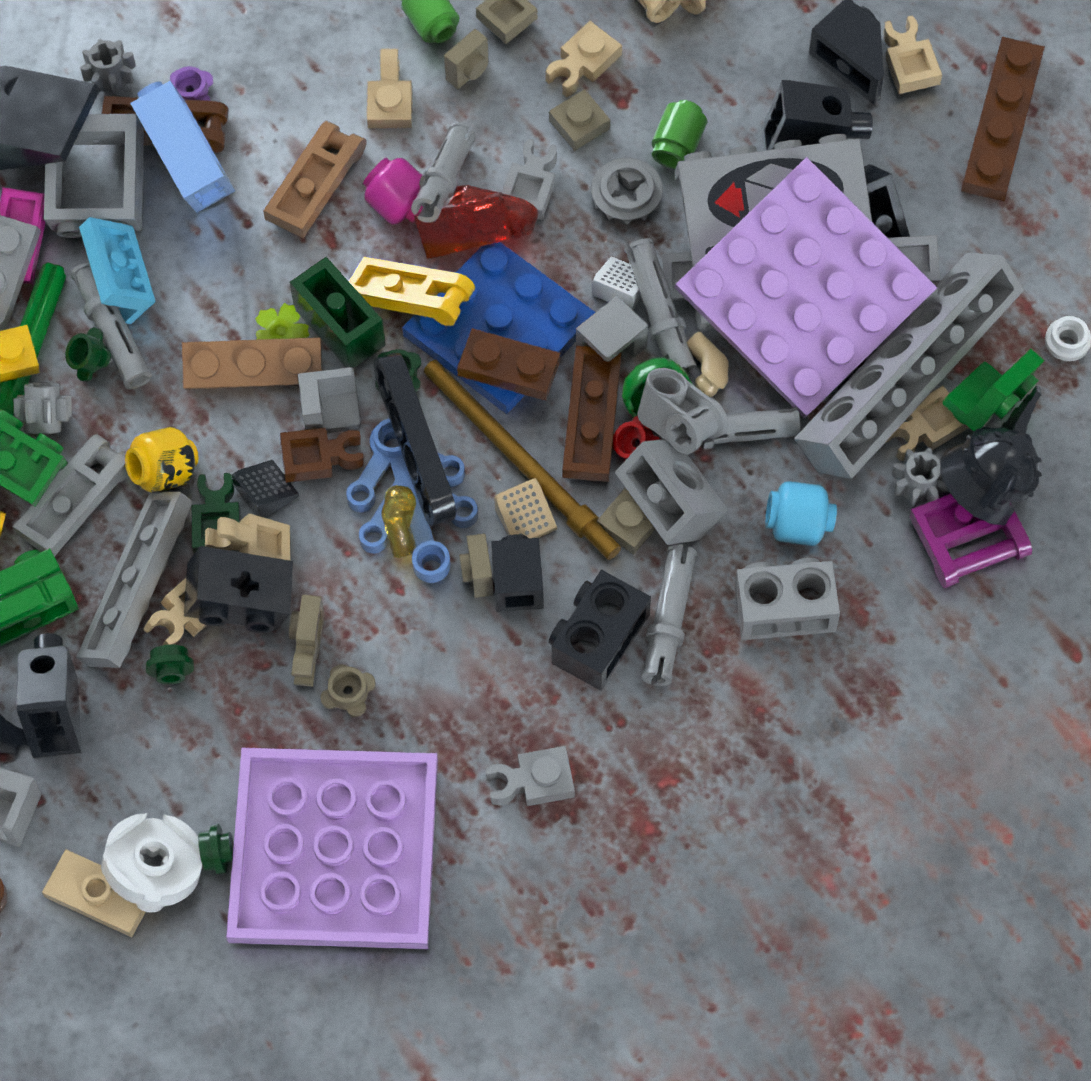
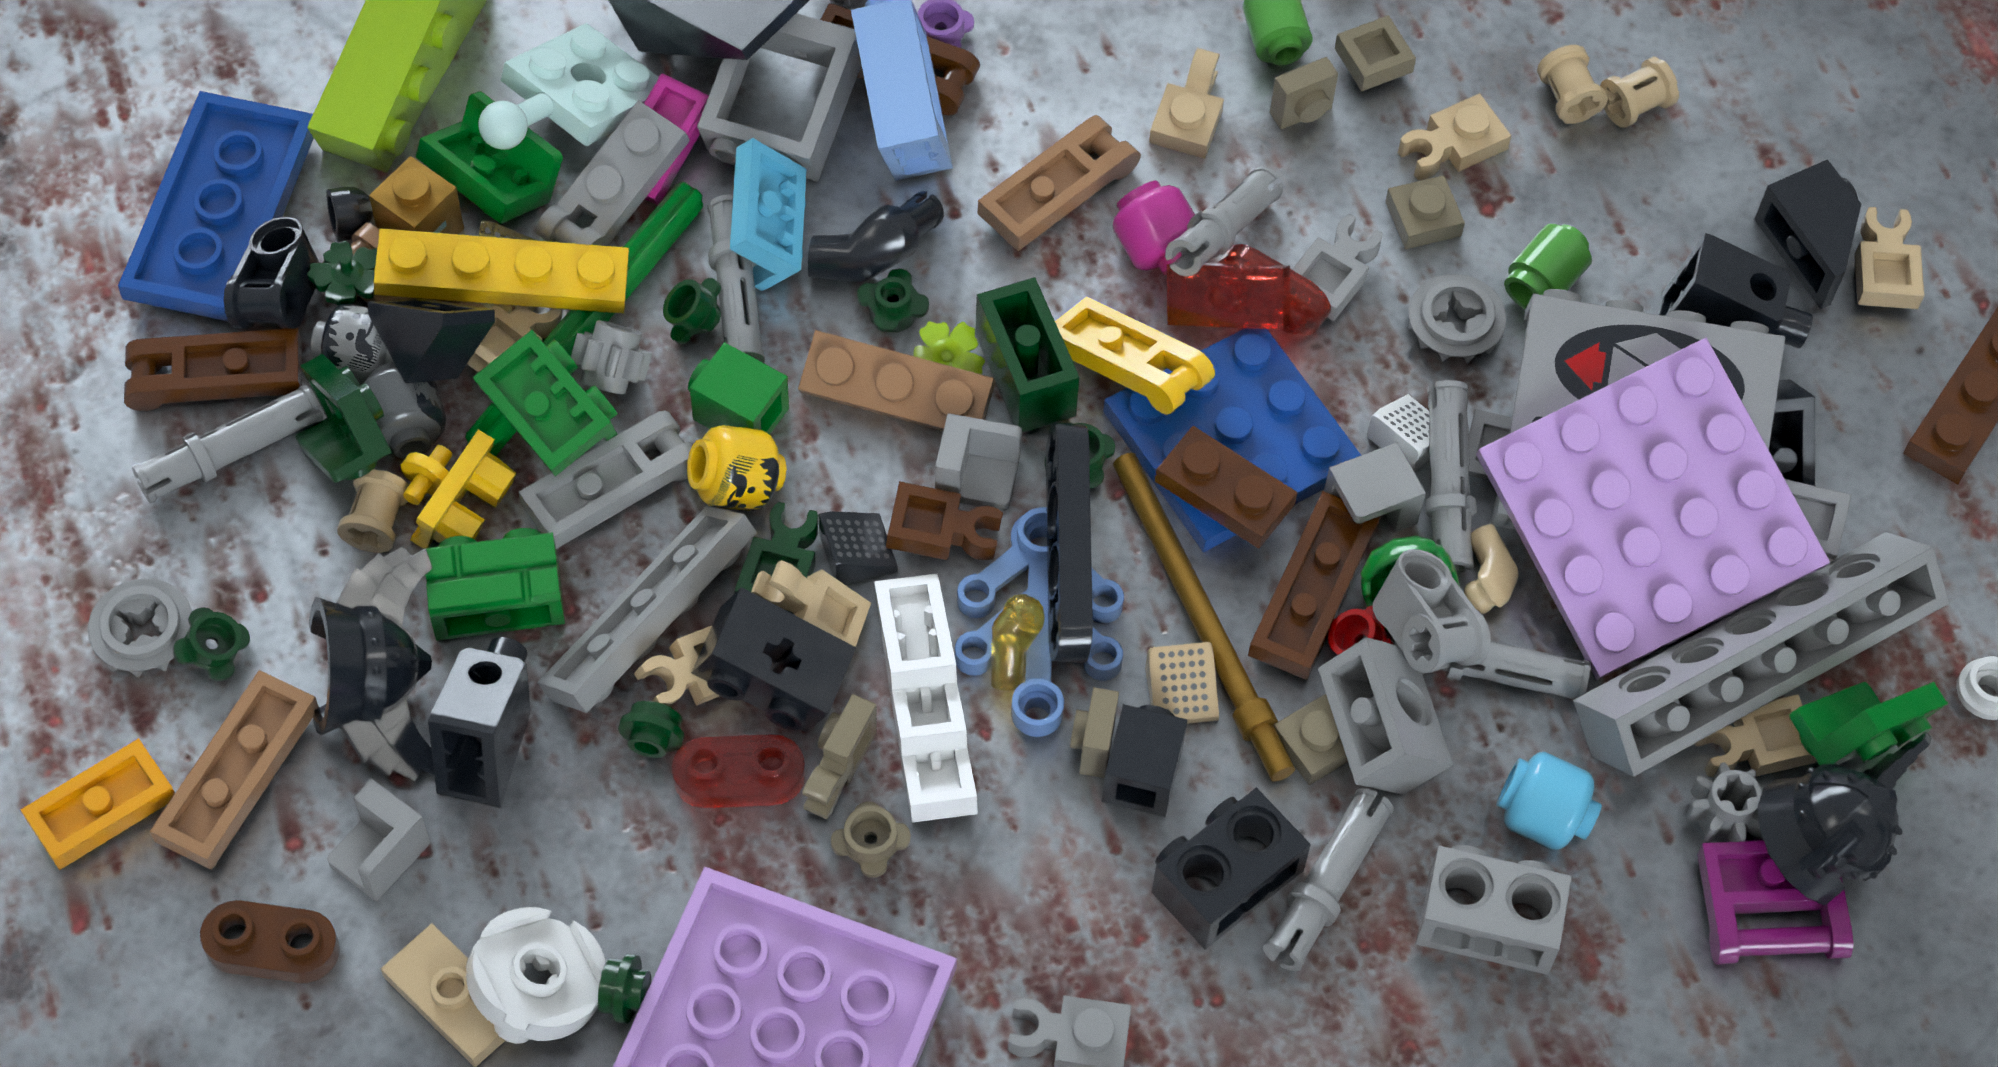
camera: 15 degrees right, 5 degrees down
none -> clear red plate [672,734,805,808]
none -> green brick [688,342,789,434]
none -> black arm [808,191,944,282]
none -> dark green plate [857,268,929,333]
none -> white slope [874,573,978,823]

